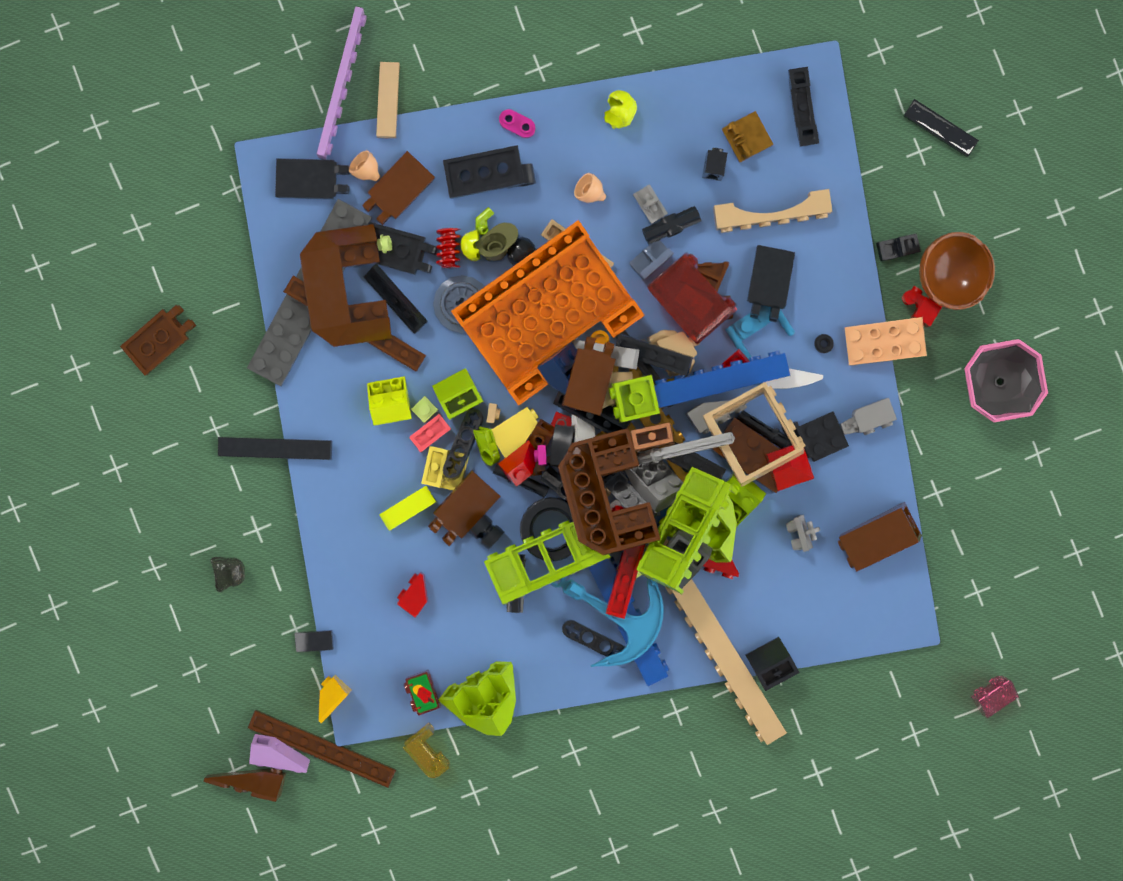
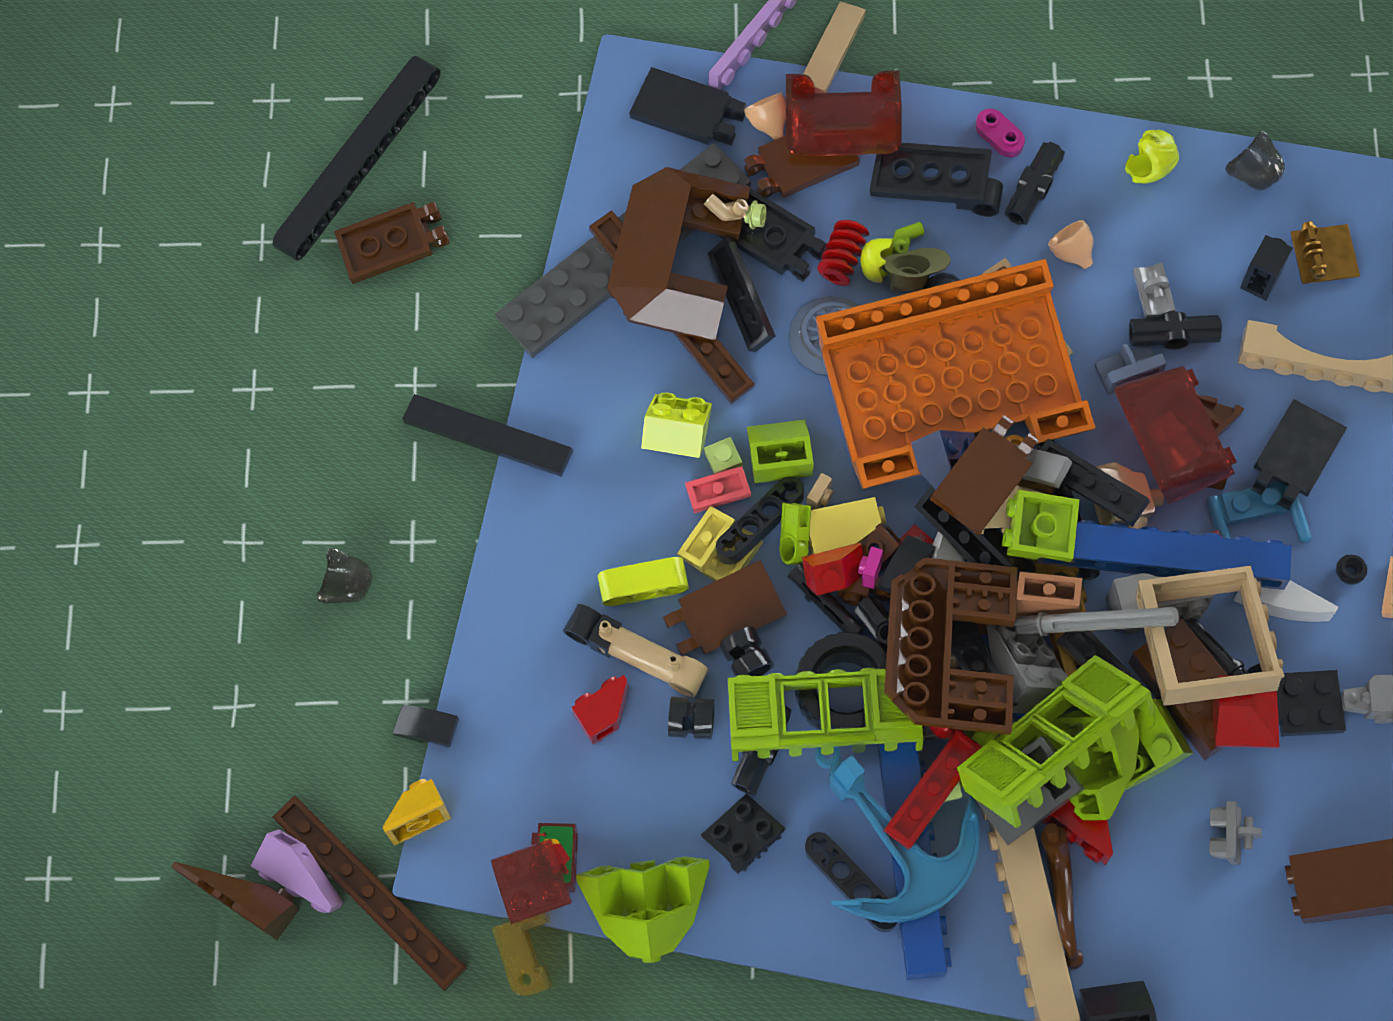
camera: 30 degrees right, 20 degrees down
none -> black beam [272,56,441,261]
none -> clear red slope [491,839,572,925]
none -> tan piece [563,604,709,698]
none -> black wheel [668,696,715,740]
none -> black hinge [701,793,785,874]
none -> tan arm [704,194,748,221]
none -> clear red windscreen [785,70,902,156]
none -> black piece [1005,142,1065,225]
none -> reddish brown animal [1041,823,1084,969]
none -> clear smoke hair [1225,131,1285,191]

